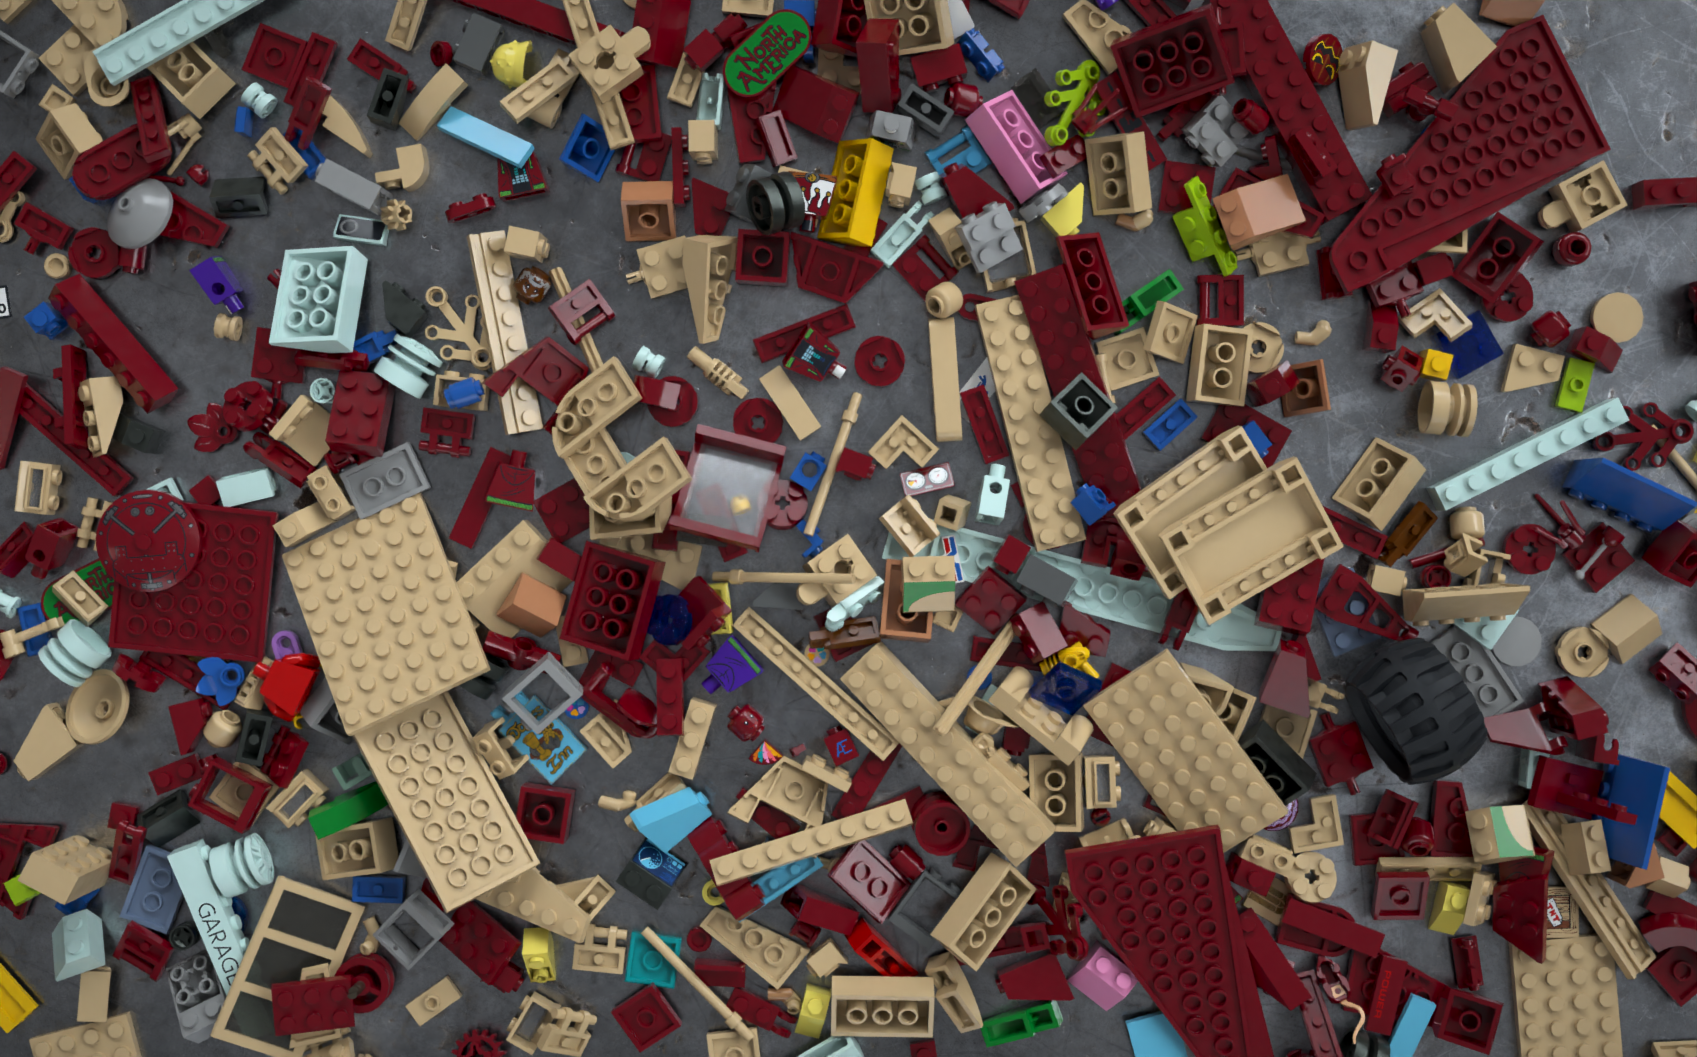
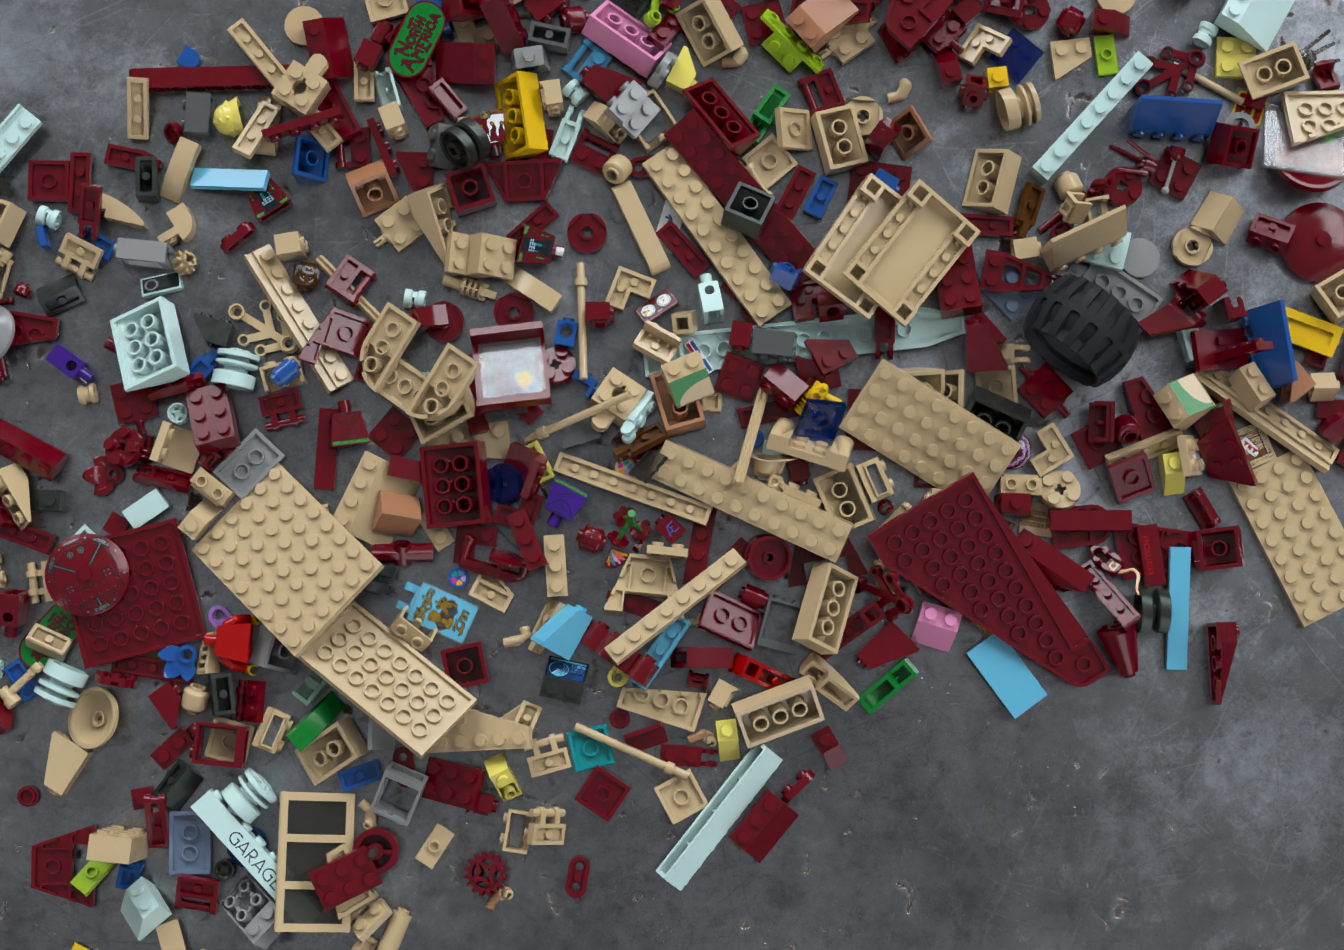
camera: 30 degrees left, 5 degrees down
light grey window [502,652,583,735] -> none
none -> dark red plate [261,106,345,143]
none -> tan bracket [444,231,517,280]
none -> dark red plant [607,506,652,548]
none -> clear smoke piece [628,449,668,484]
none -> dark red wing [803,339,858,376]
none -> dark red arm [1087,178,1113,198]

